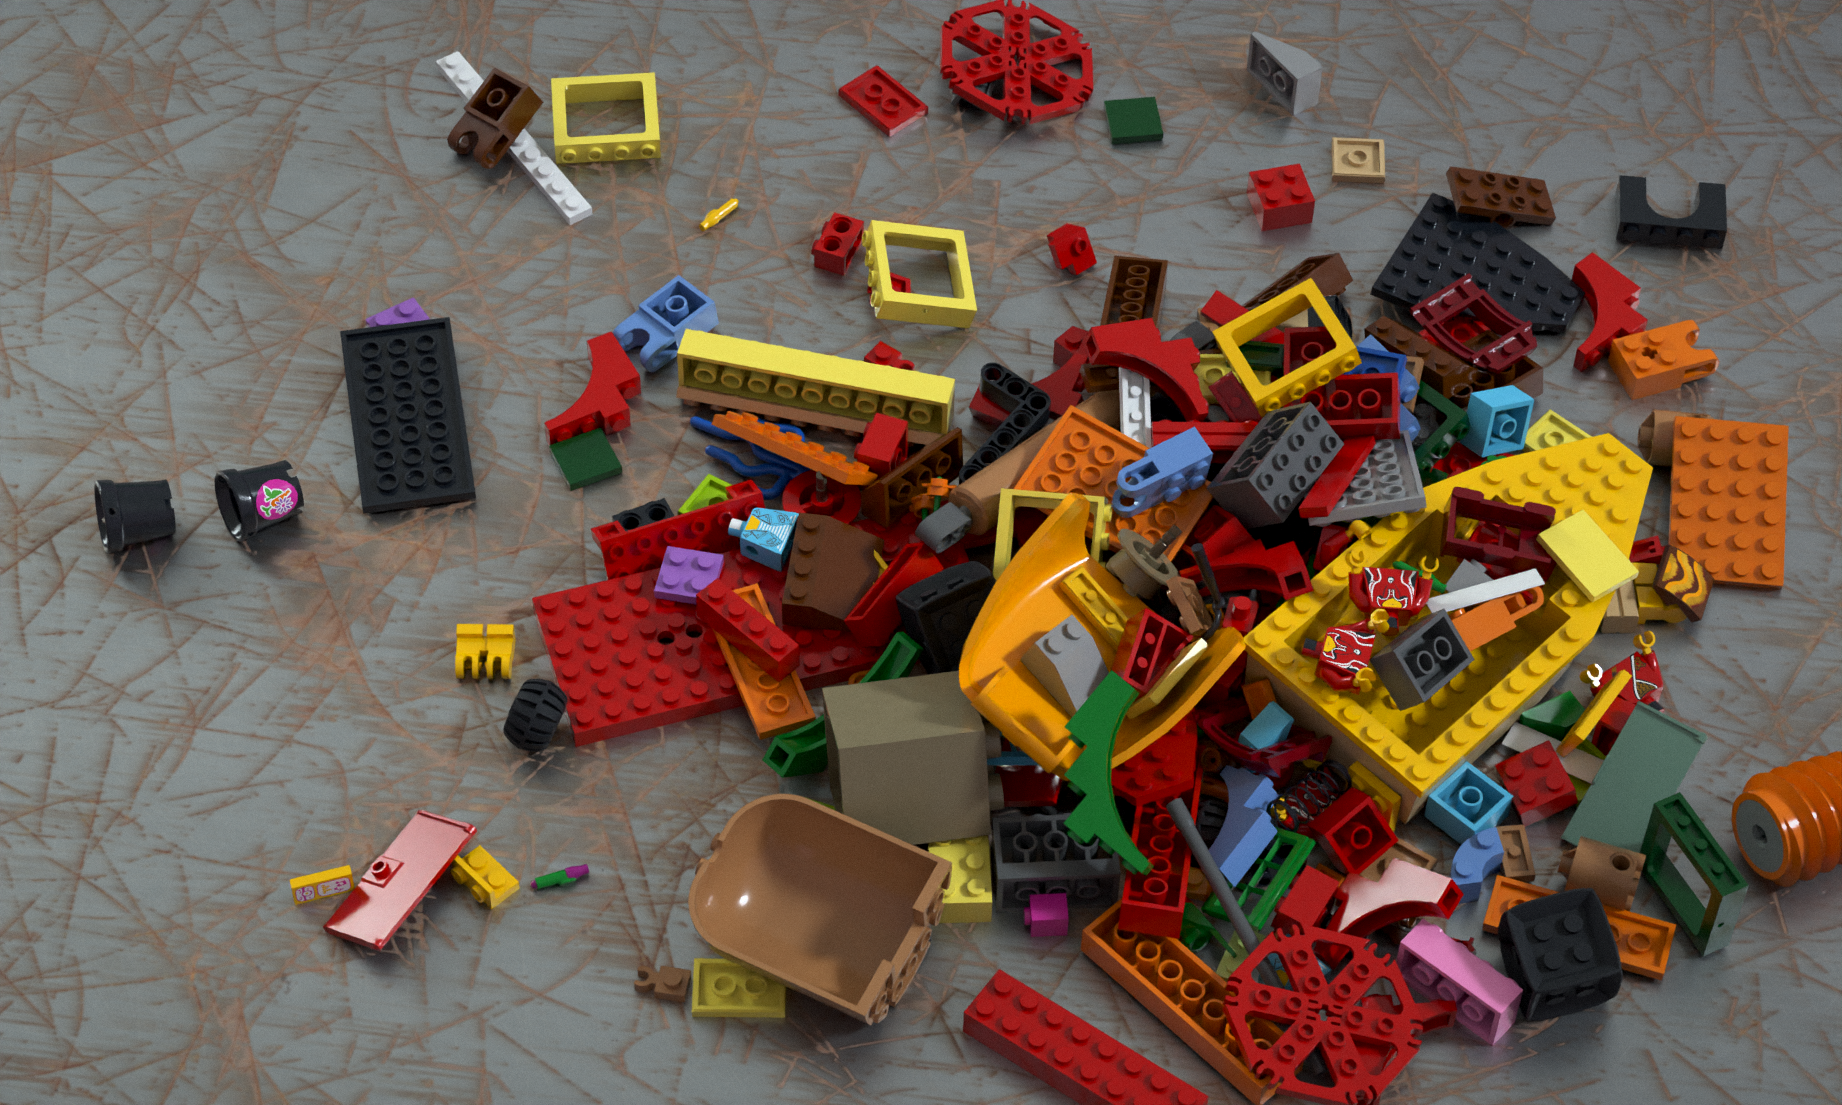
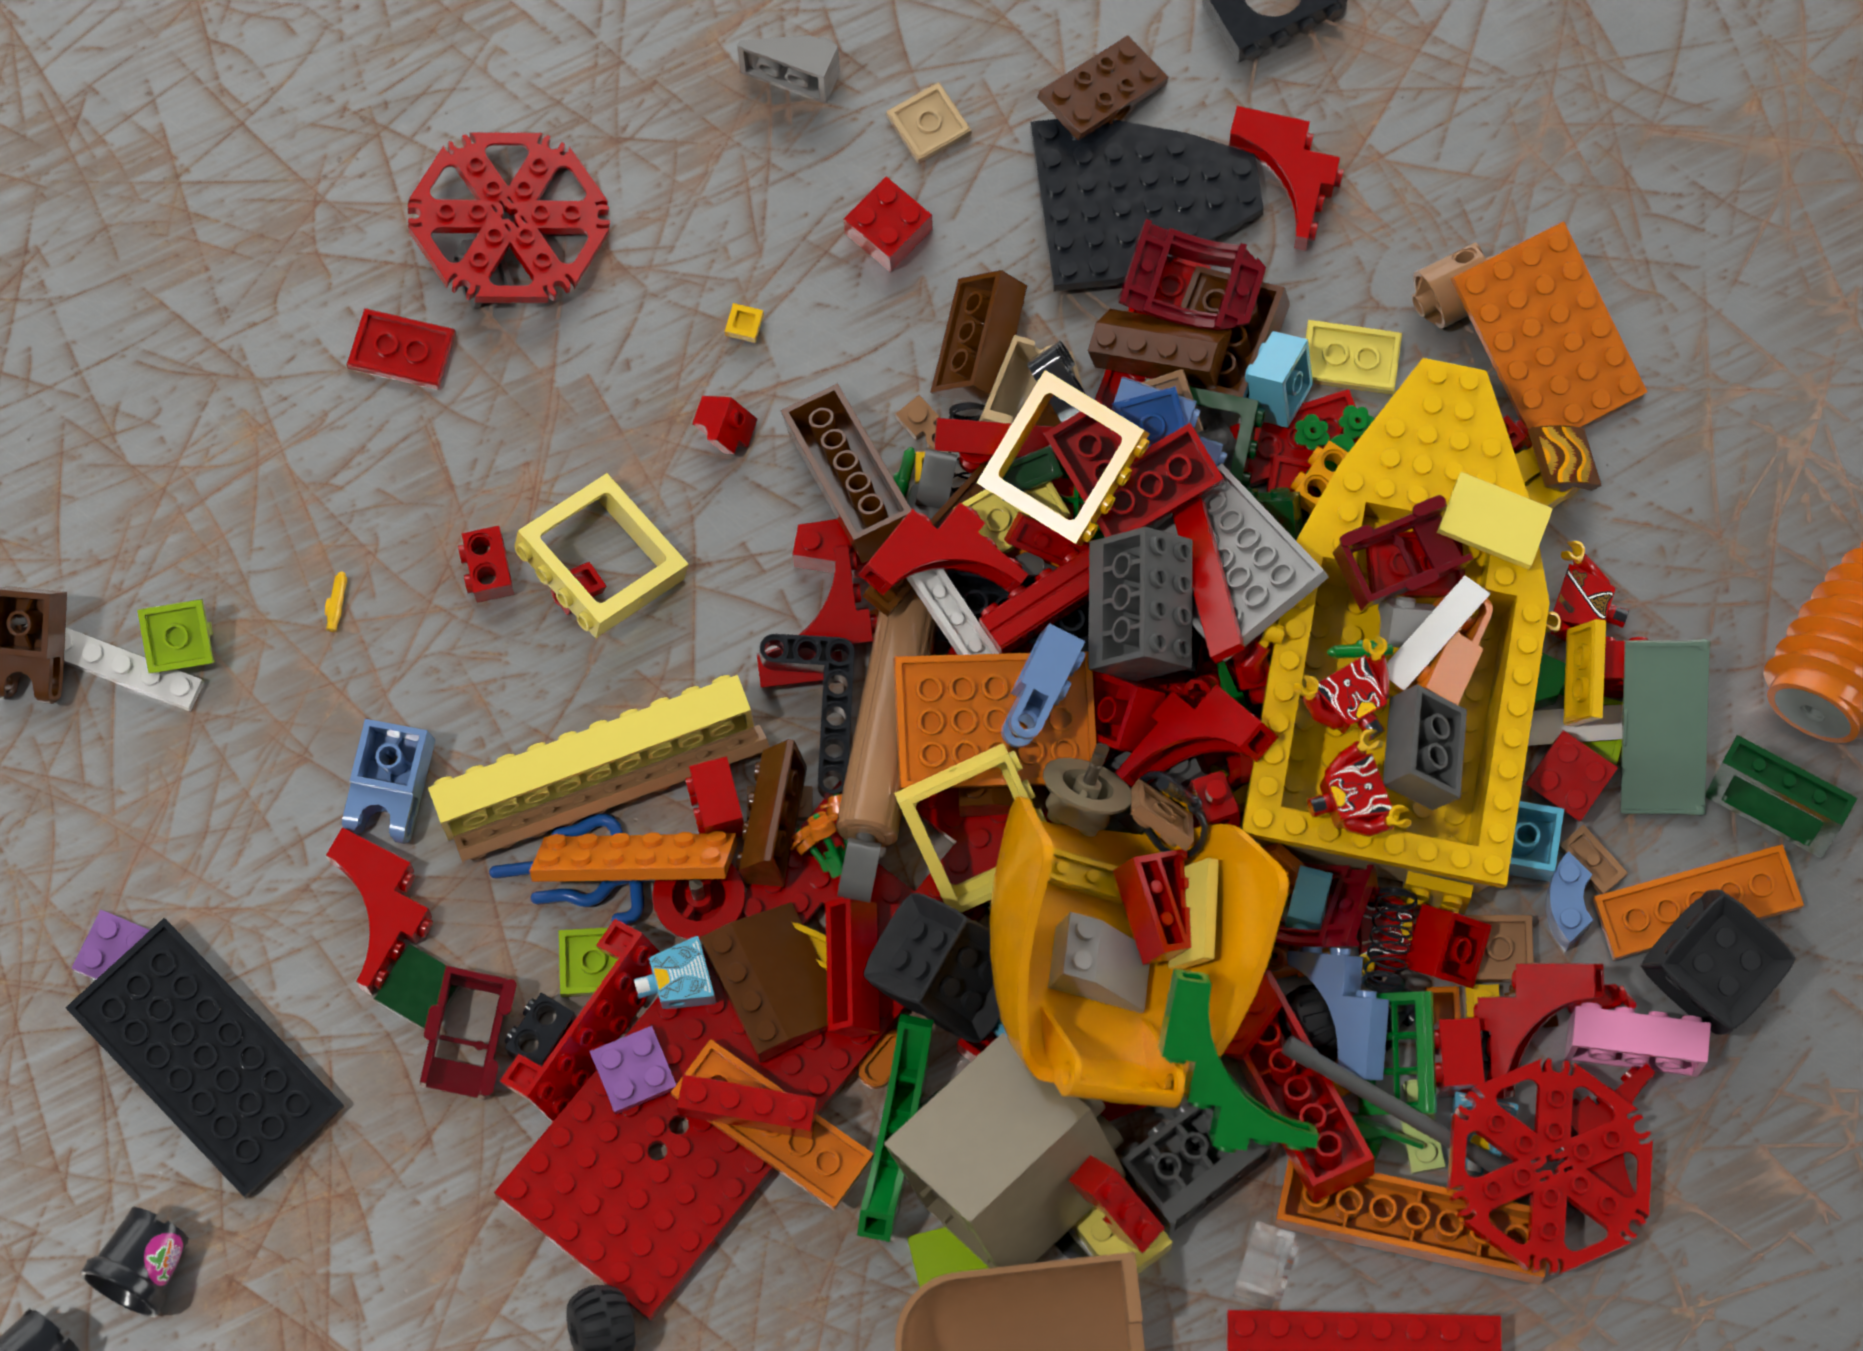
camera: 30 degrees left, 20 degrees up
yellow legs [455,624,516,679] -> none
light yellow piece [551,72,661,164] -> none
red plate [864,341,915,371] -> none
dark pink brick [1023,893,1069,937] -> none
dark green tile [1104,97,1164,144] -> none
medium nougat cylinder [1557,836,1646,911] -> none
orange brick [1608,320,1720,401] -> none
none -> lime bracket [137,598,214,674]
none -> dark red piece [419,965,517,1100]
none -> yellow plate [725,303,764,343]
none -> red arch [1068,1155,1165,1254]
none -> clear brick [1232,1220,1299,1309]

